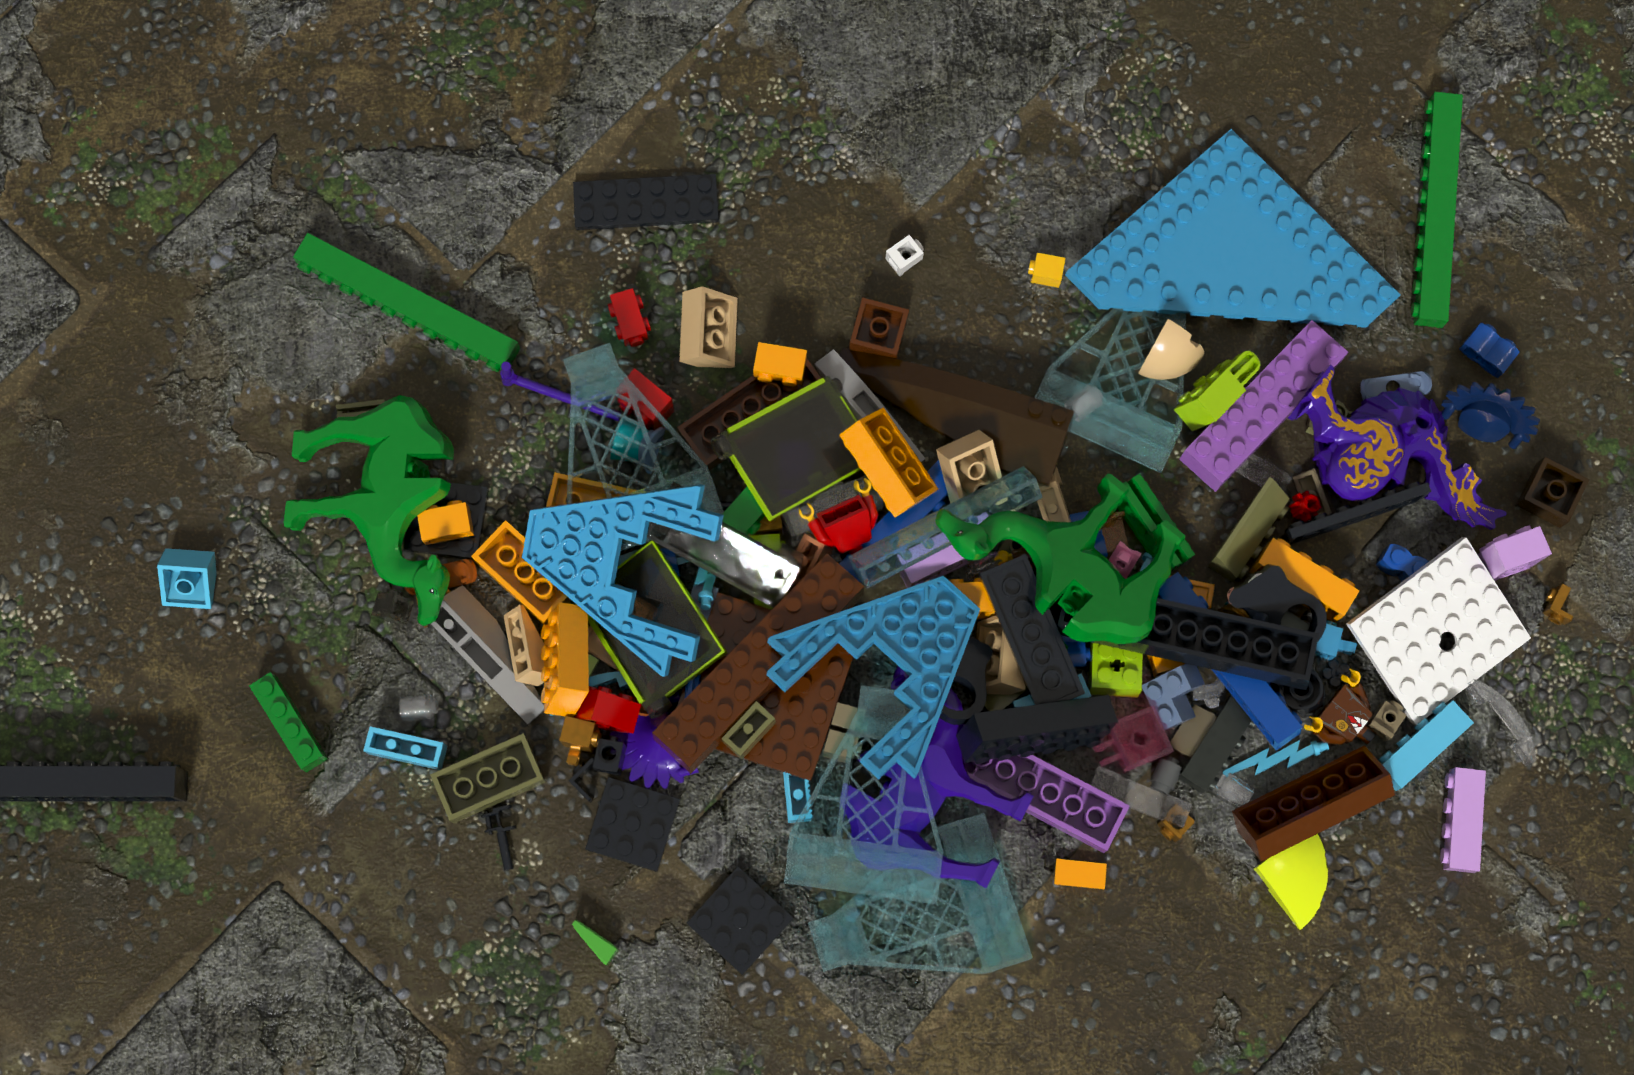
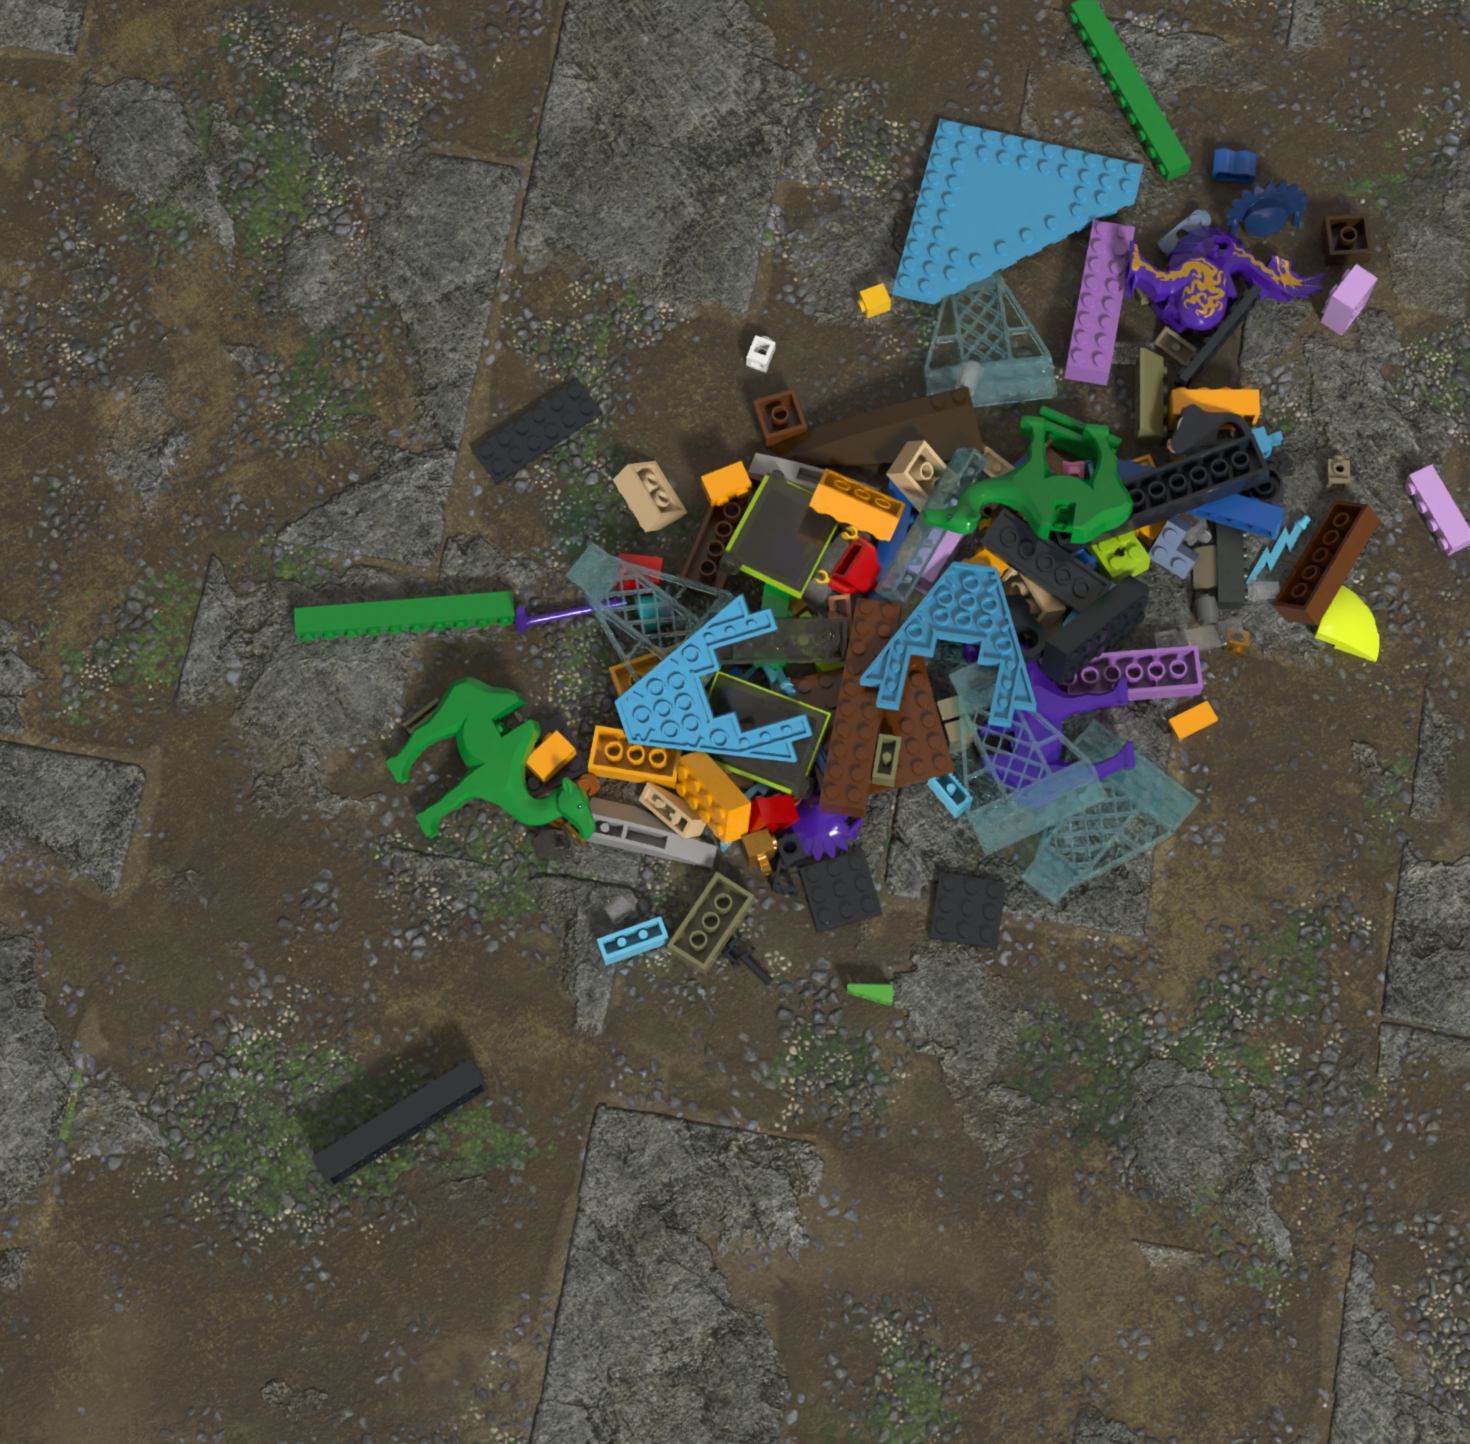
camera: 30 degrees left, 5 degrees down
medium azure slope [157,548,217,609] -> none
green brick [249,672,328,772] -> none
red brick [607,288,651,347] -> none
clear pink hinge [1093,705,1174,774] -> none
tan brick [1138,319,1204,380] -> none
lime brick [1173,351,1260,431] -> none
red gear [1289,491,1321,522] -> none
reddish brown torso [1304,668,1376,745] -> none
white plate [1346,537,1531,725] -> none
blue brick [1376,544,1429,581] -> none
medium azure brick [1378,700,1474,791] -> none
clear slope [1466,679,1536,766] -> none
pearl gold bracket [1543,583,1573,625] -> none

